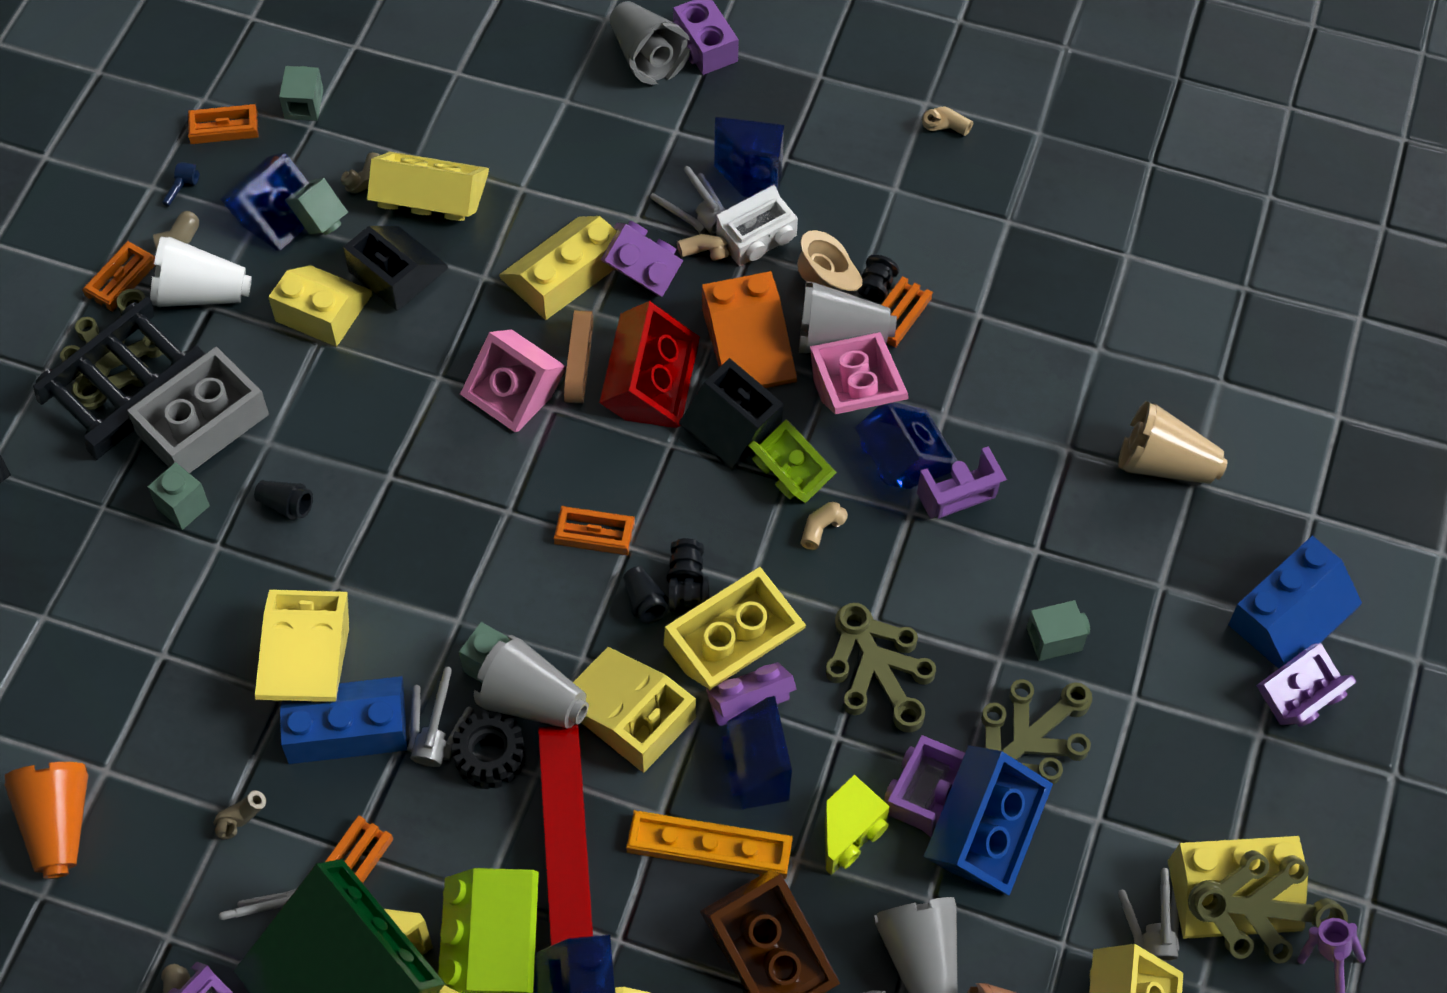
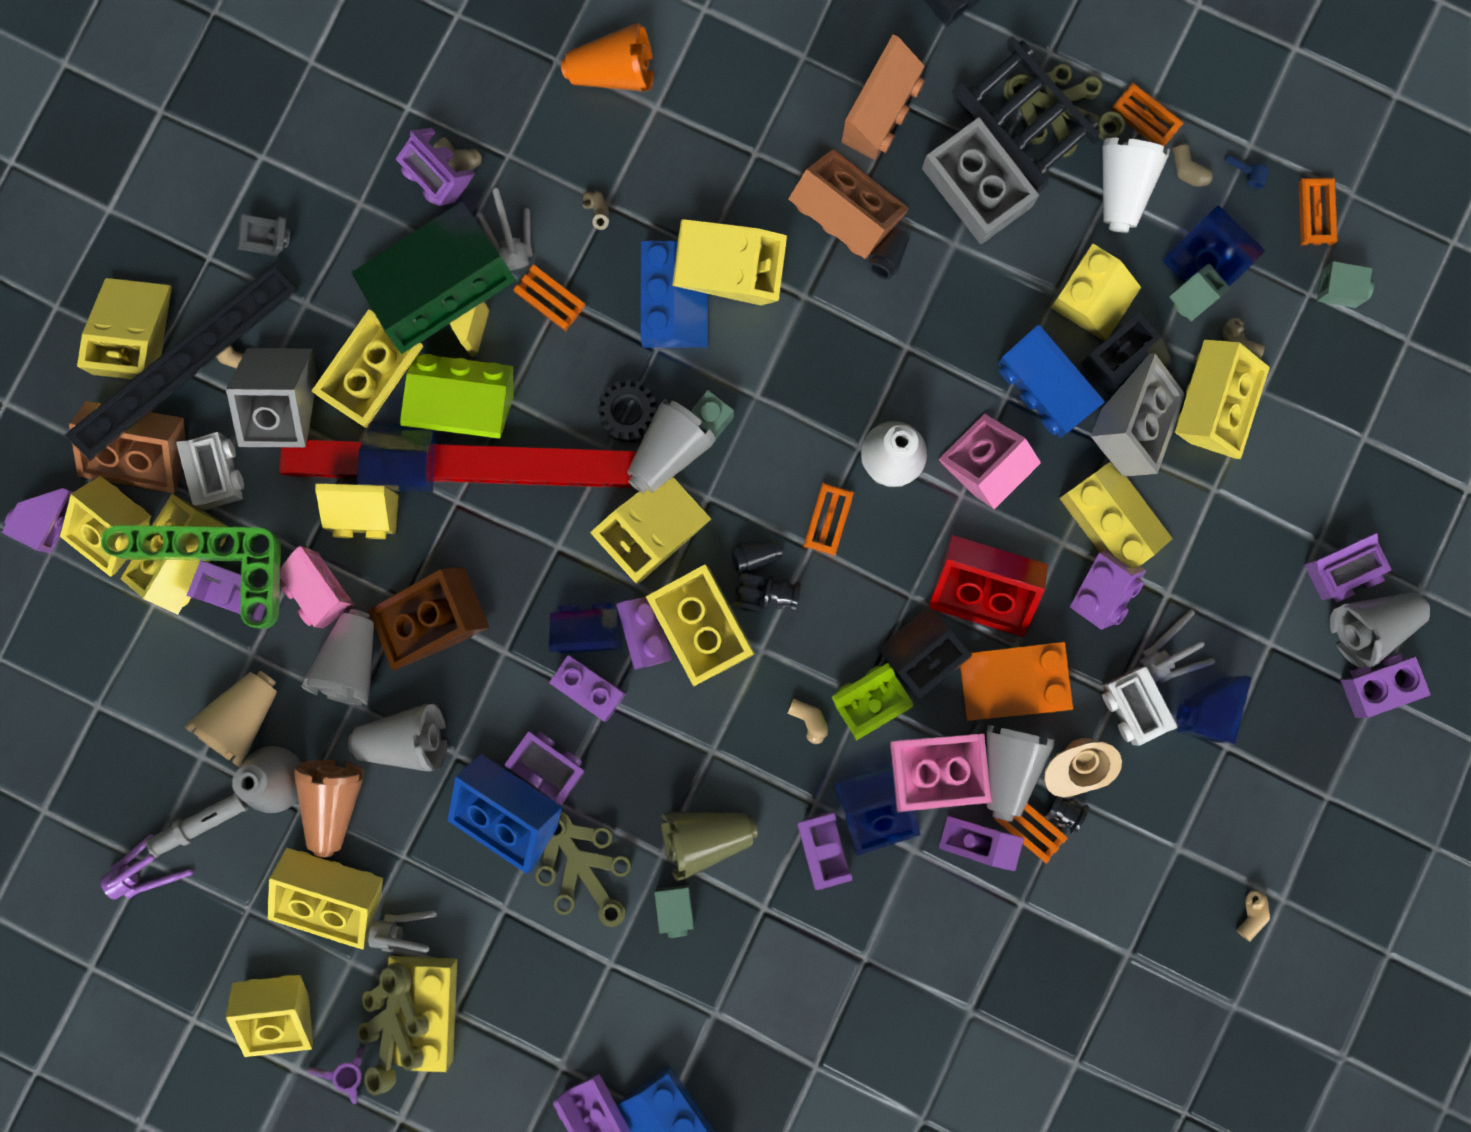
camera: 100 degrees right, 25 degrees up
sand green brick [147,462,210,530] -> none
light grey plant [407,667,473,767] -> none
medium nougat beam [564,310,593,404] -> none
light orange tile [626,810,793,879] -> none
tan arm [677,234,729,261] -> none
neon yellow slope [825,774,890,875] -> none
olive plant [826,603,936,732] -> none
tan cone [1118,401,1227,484] -> none
none -> medium lavender brick [549,655,626,722]
none -> olive cone [661,812,757,881]
none -> nougat slope [788,149,909,259]
none -> nougat slope [841,34,925,161]
none -> white cone [861,421,927,487]
none -> medium lavender slope [939,816,1024,871]
none -> blue slope [998,325,1105,439]
none -> light grey slope [1091,353,1185,476]
none -> medium lavender window [1304,533,1392,602]

